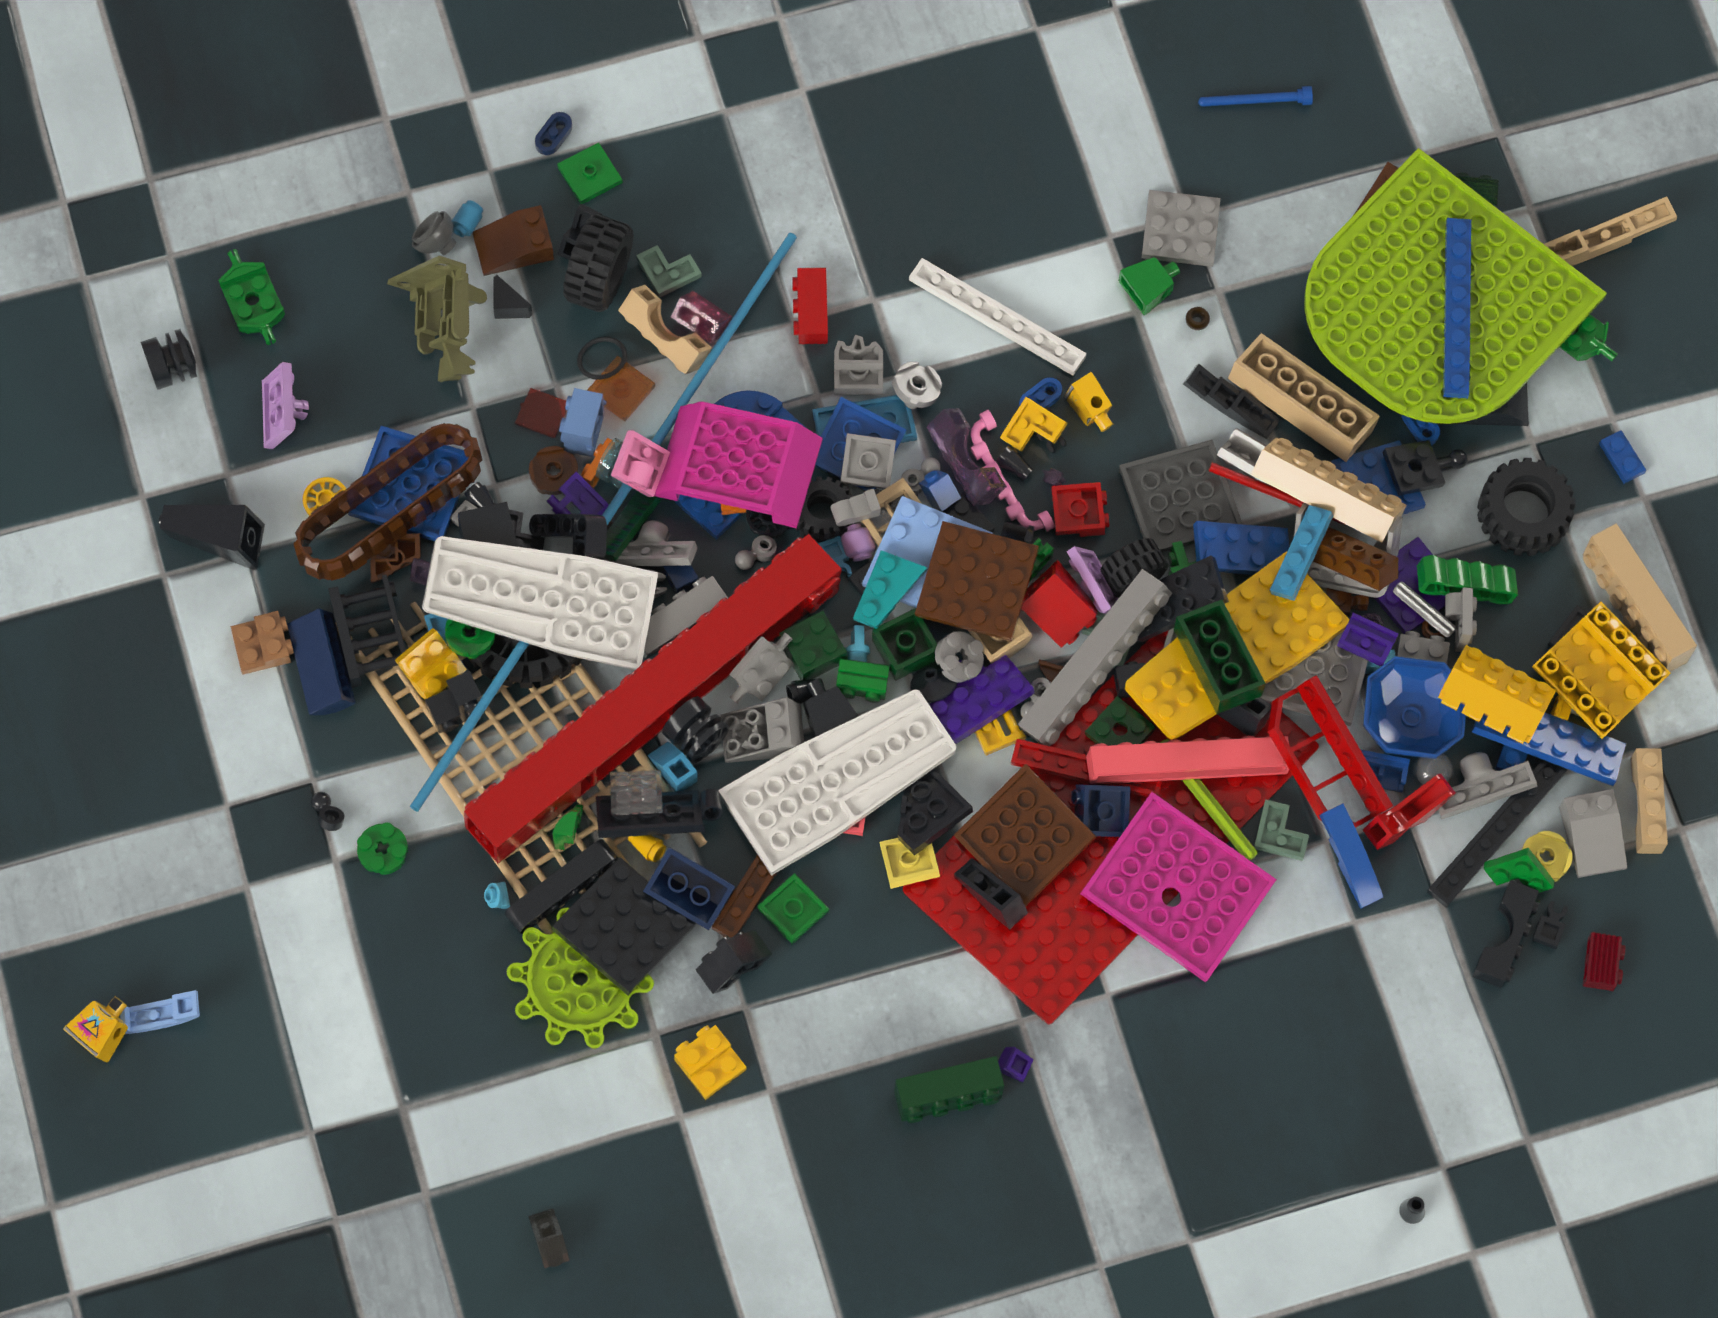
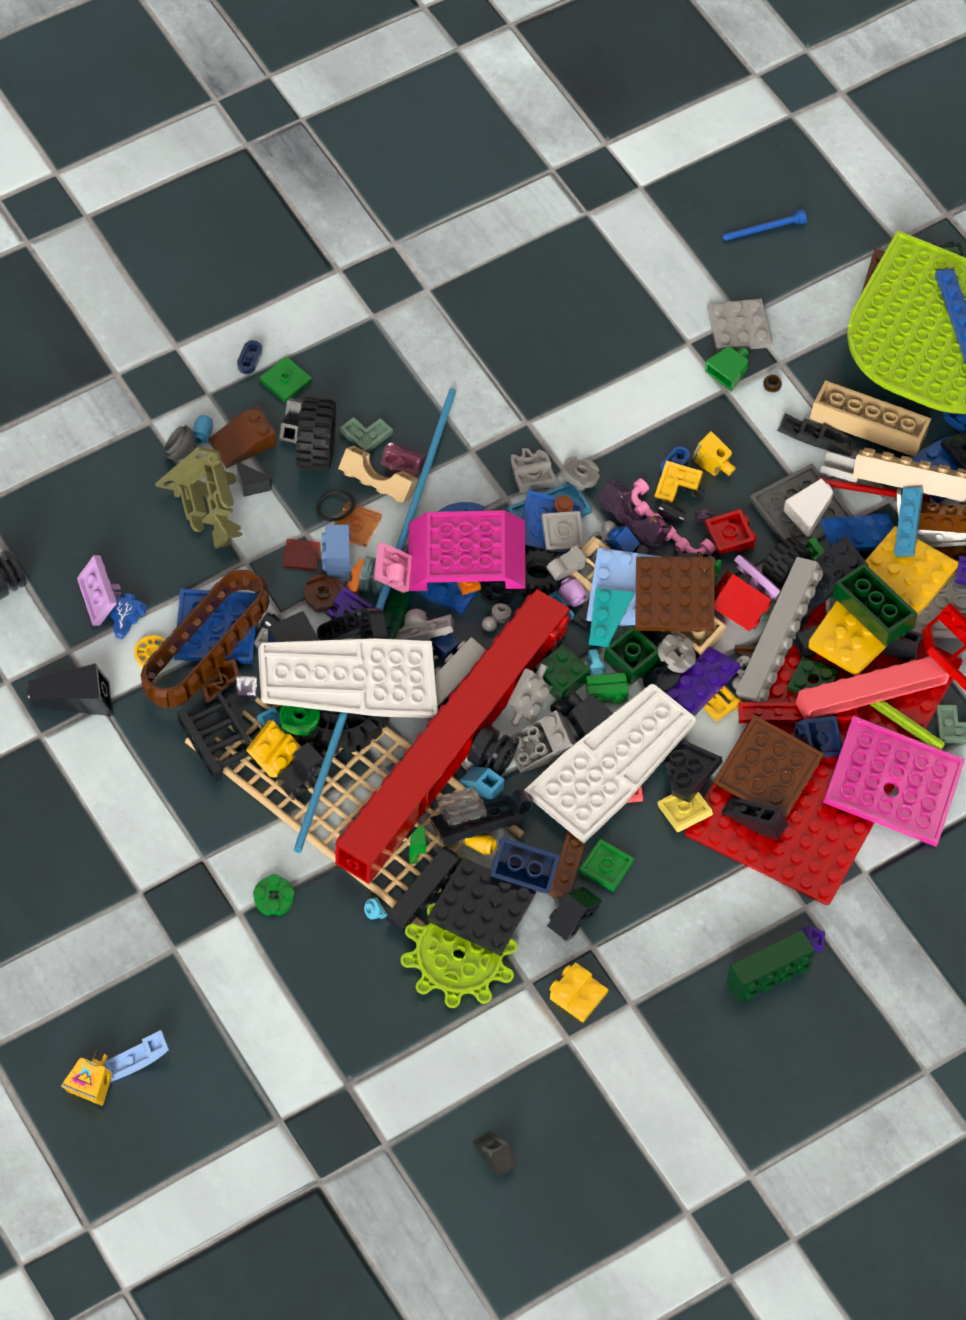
camera: 15 degrees left, 10 degrees down
green plate [218,249,285,345] -> none
medium nougat plate [230,611,294,675] -> none
dark blue brick [287,608,356,715] -> none
black plate [311,792,345,831] -> none
red brick [792,268,828,344] -> none
white plate [909,258,1087,376] -> none
none -> blue rock [111,593,148,639]
none -> copper plate [554,495,574,513]
none -> white slope [784,479,833,537]

